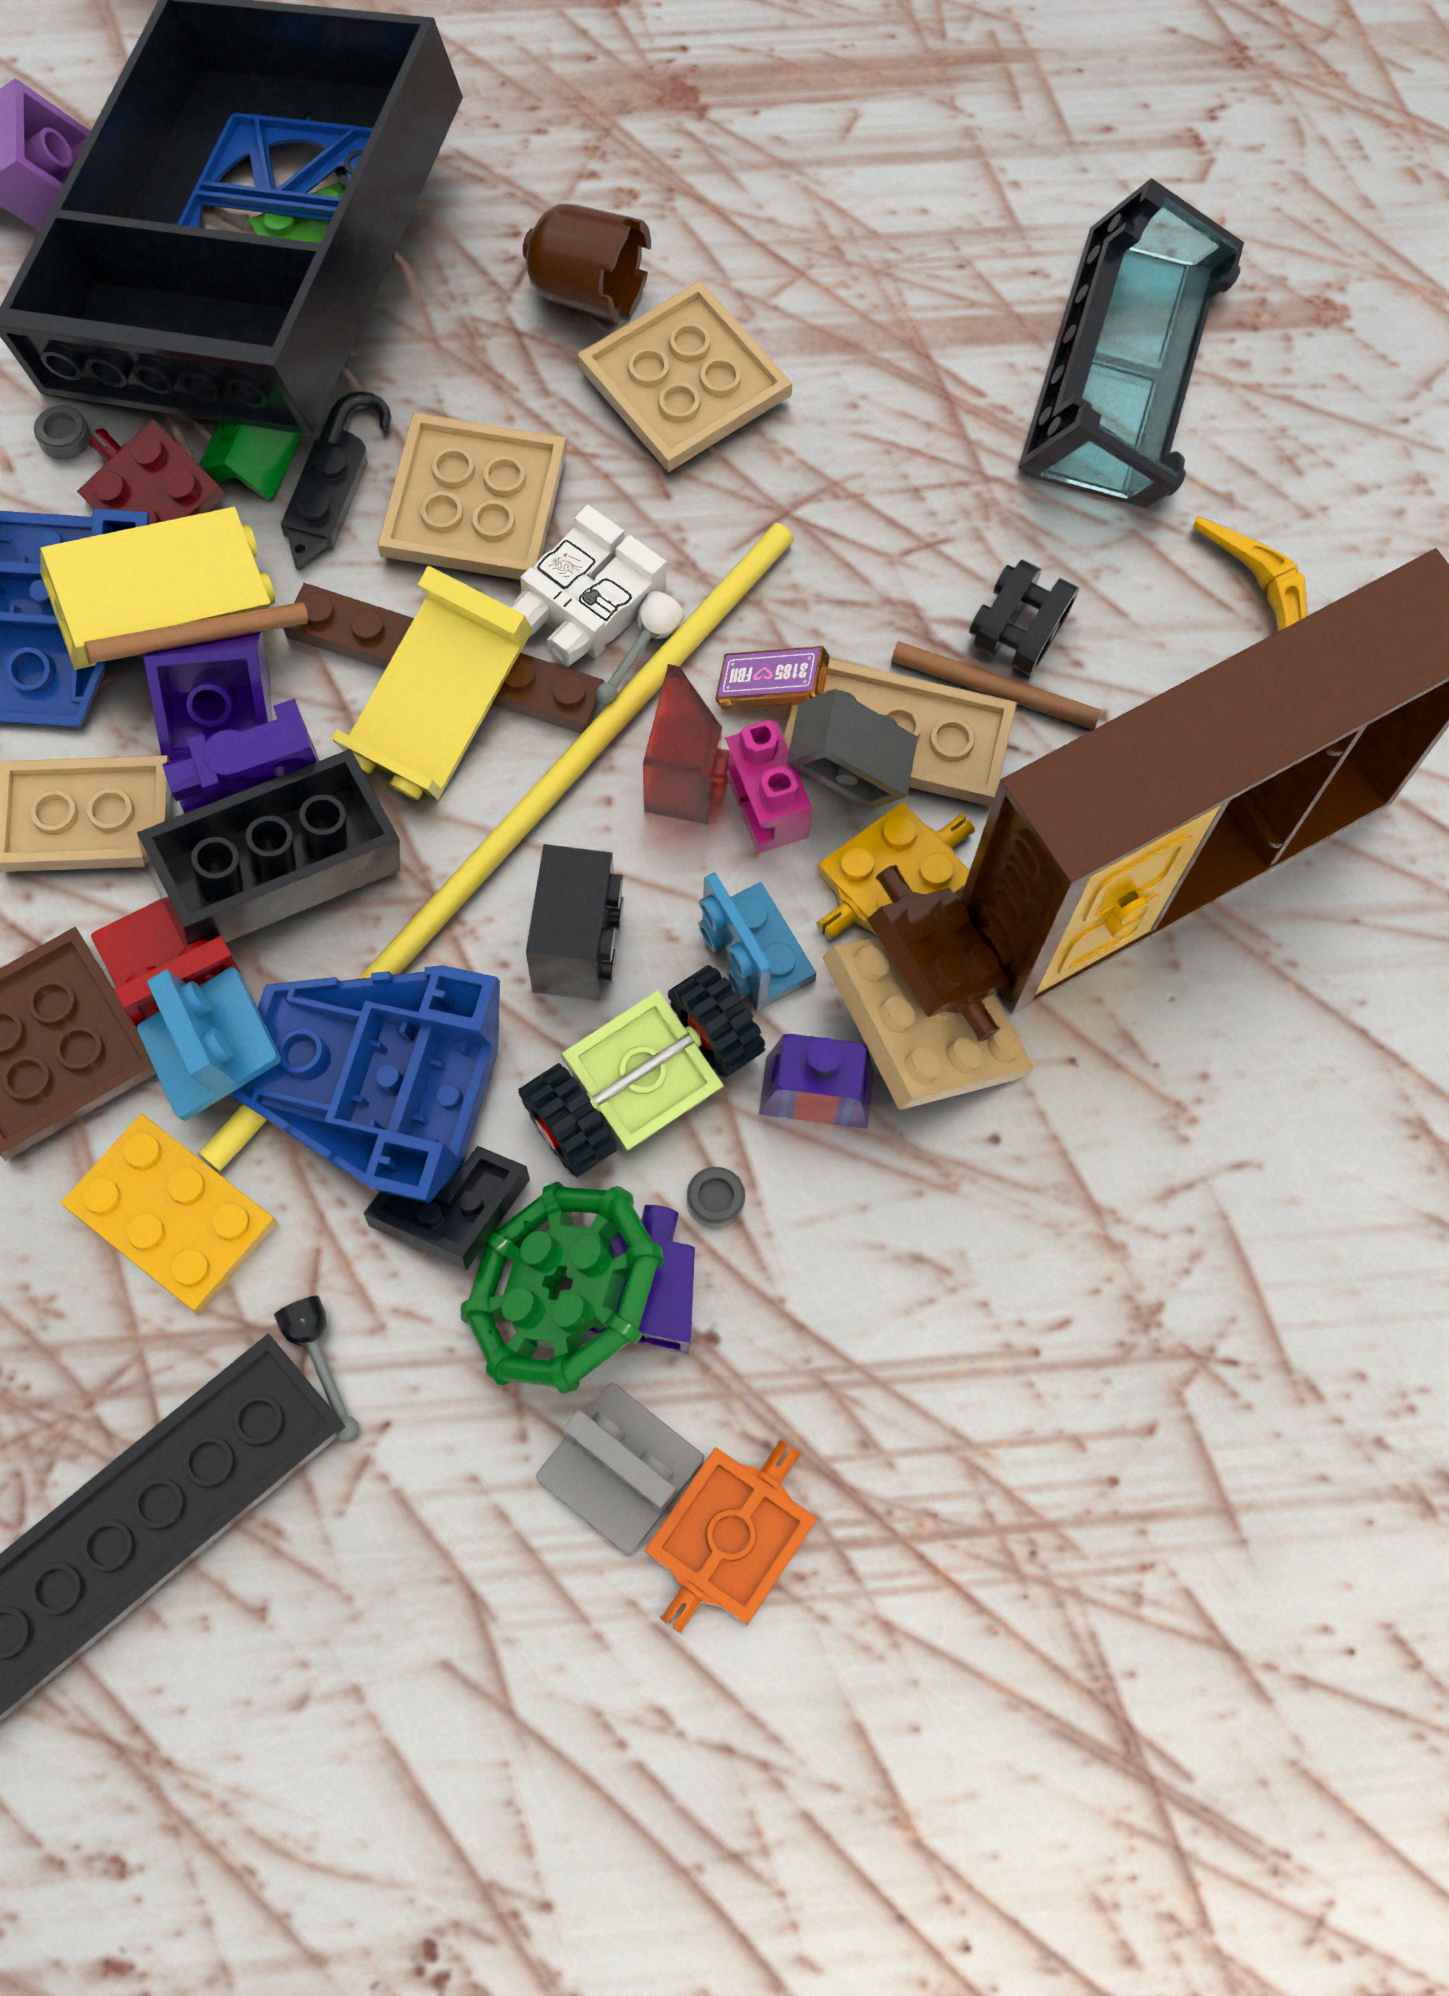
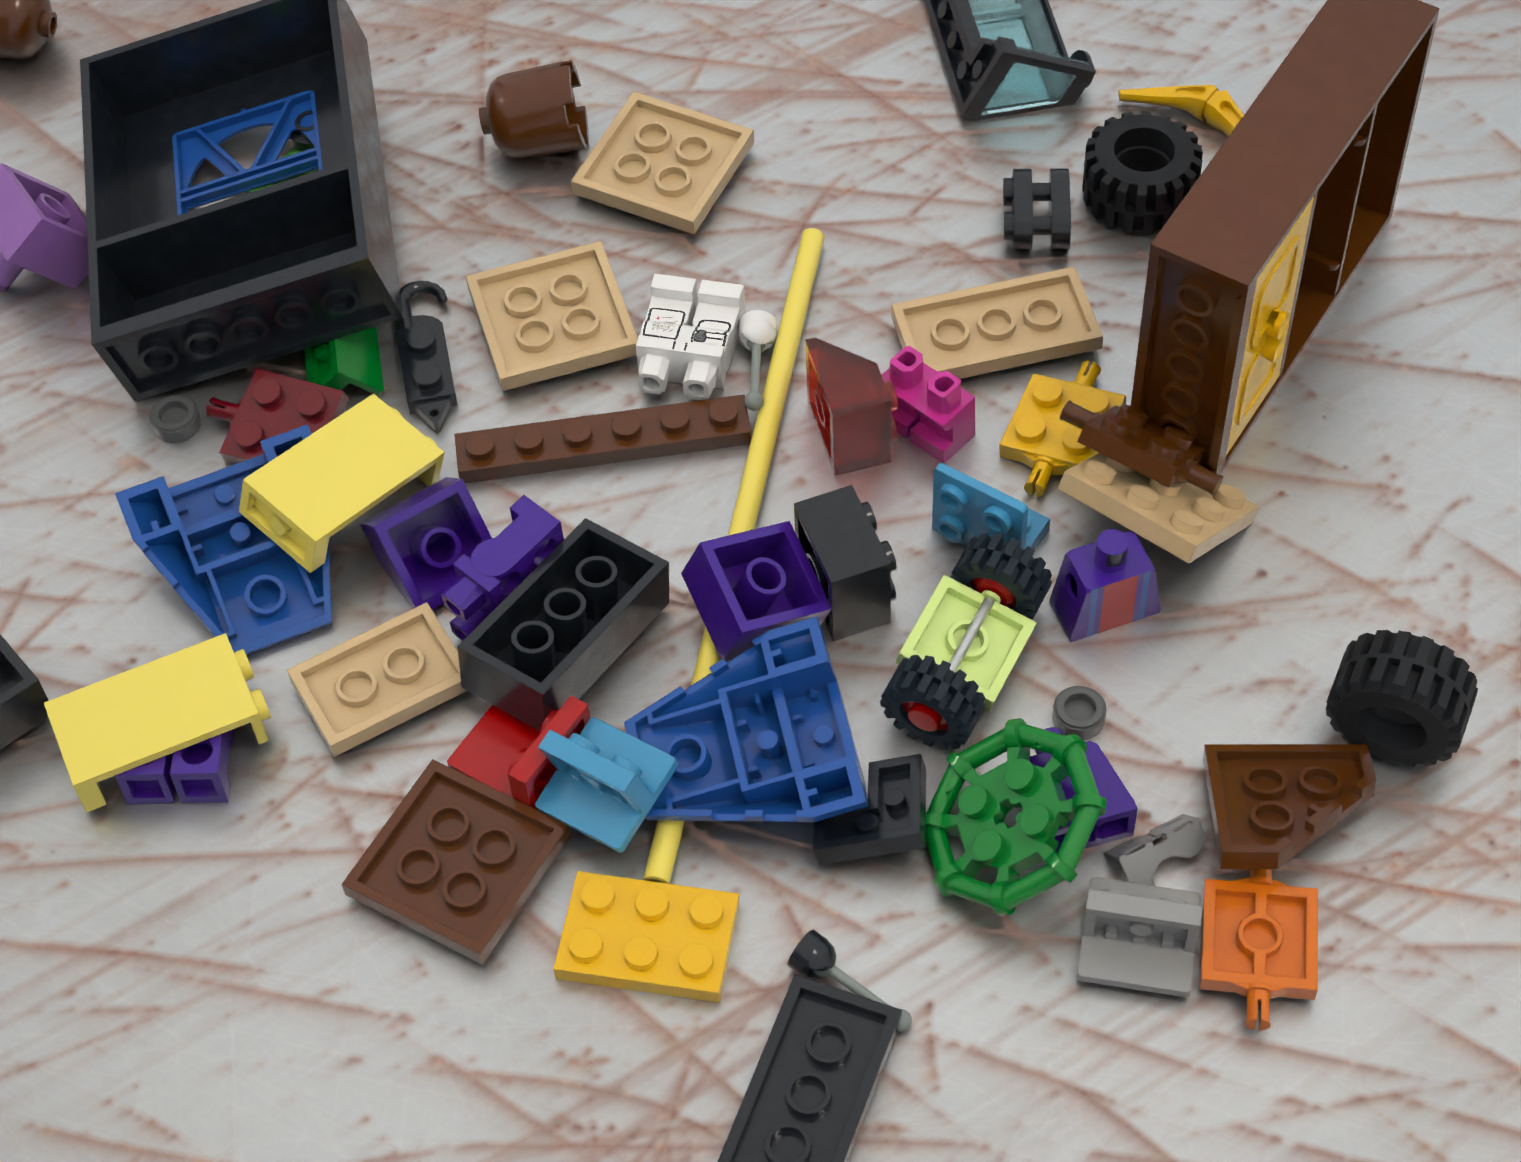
camera: 20 degrees left, 15 degrees down
medium nougat bar [84,602,308,664] -> none
light yellow panel [331,565,533,801] -> none
tile [715,646,830,710] -> none
dark grey brick [787,689,918,809] -> none
medium nougat bar [891,641,1101,730] -> none
none -> dark purple brick [681,521,832,661]
none -> black tyre [1082,111,1203,234]
none -> light grey piece [1104,814,1207,886]
none -> reddish brown plate [1203,744,1376,870]
none -> black tyre [1325,630,1478,766]

